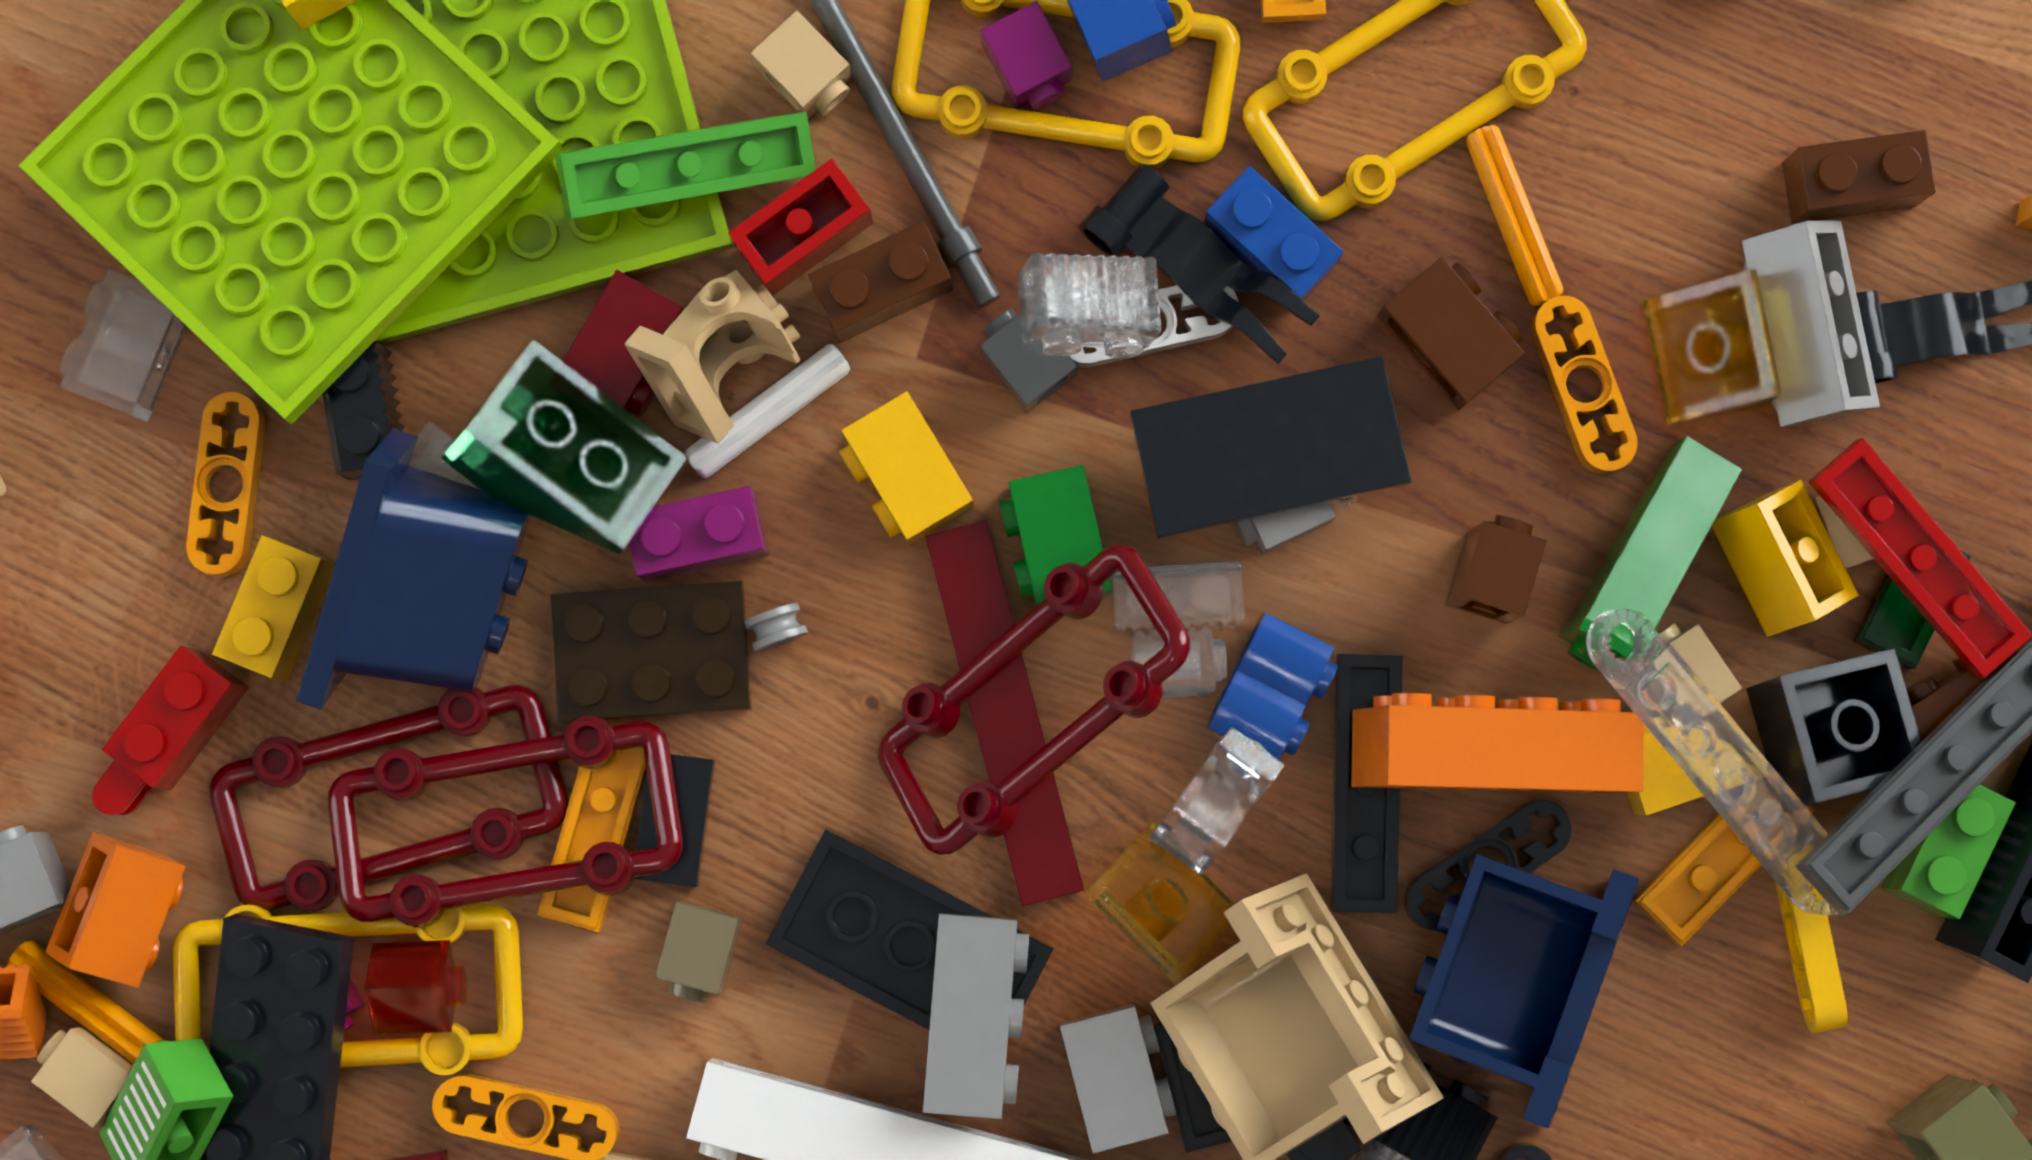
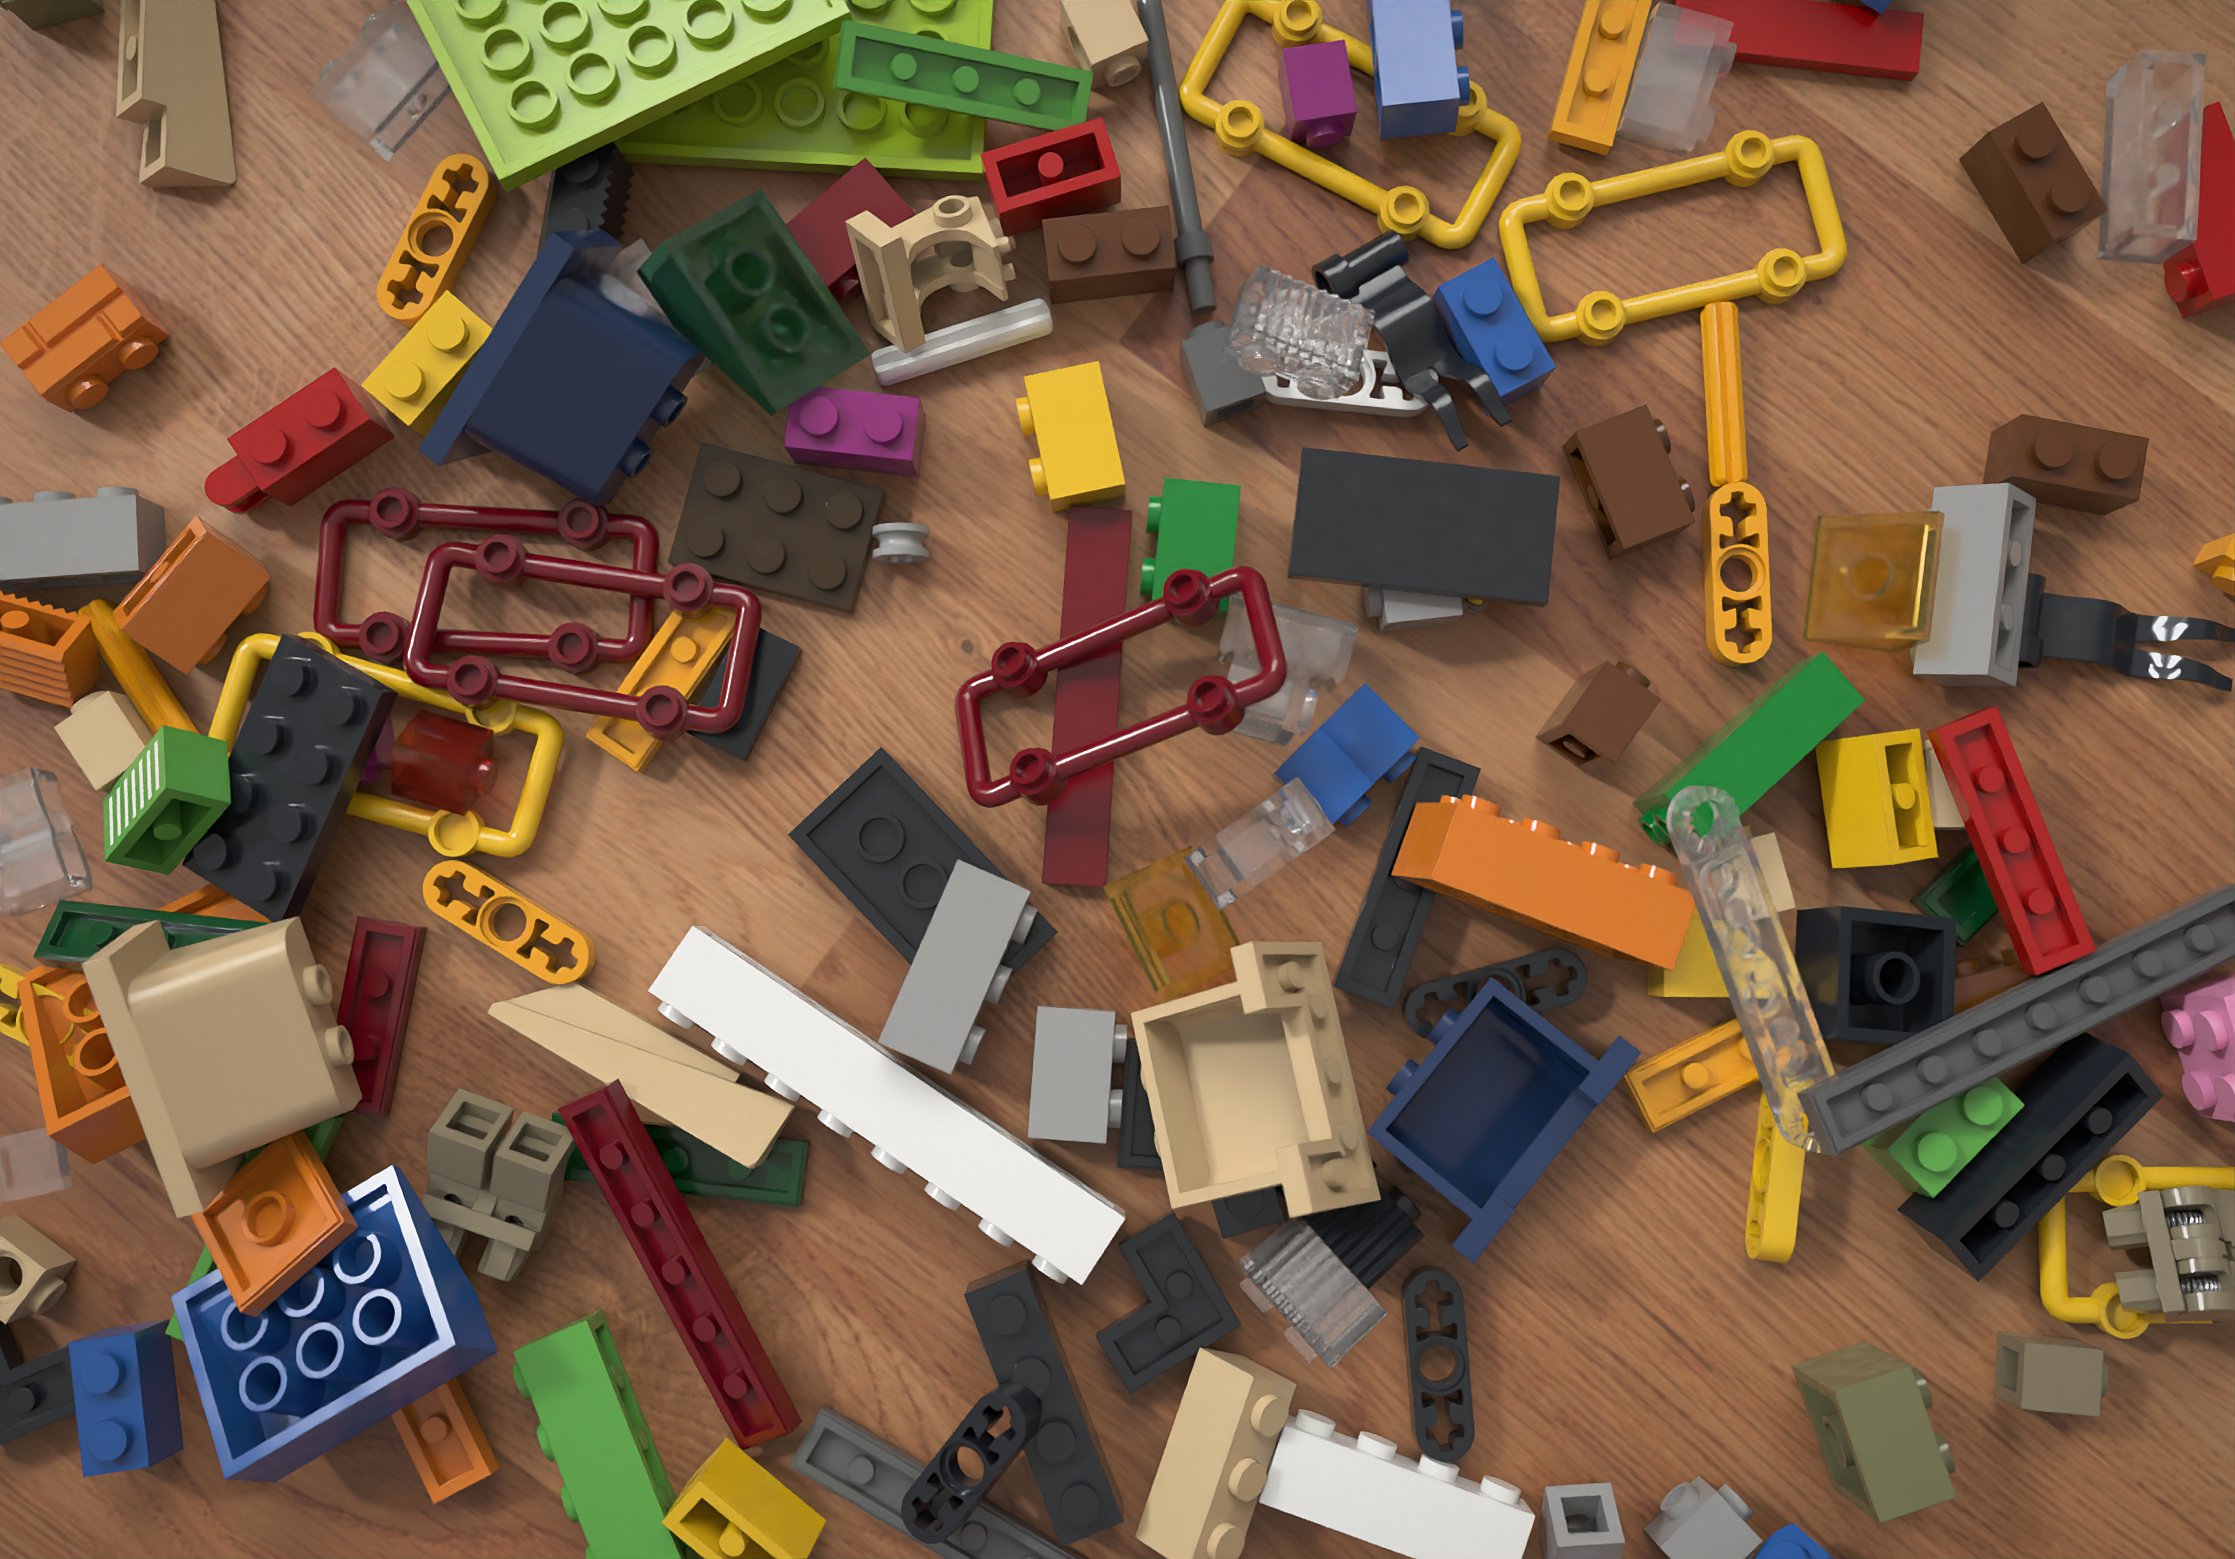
camera: 15 degrees right, 0 degrees up
dark tan brick [655,901,743,1003] -> none

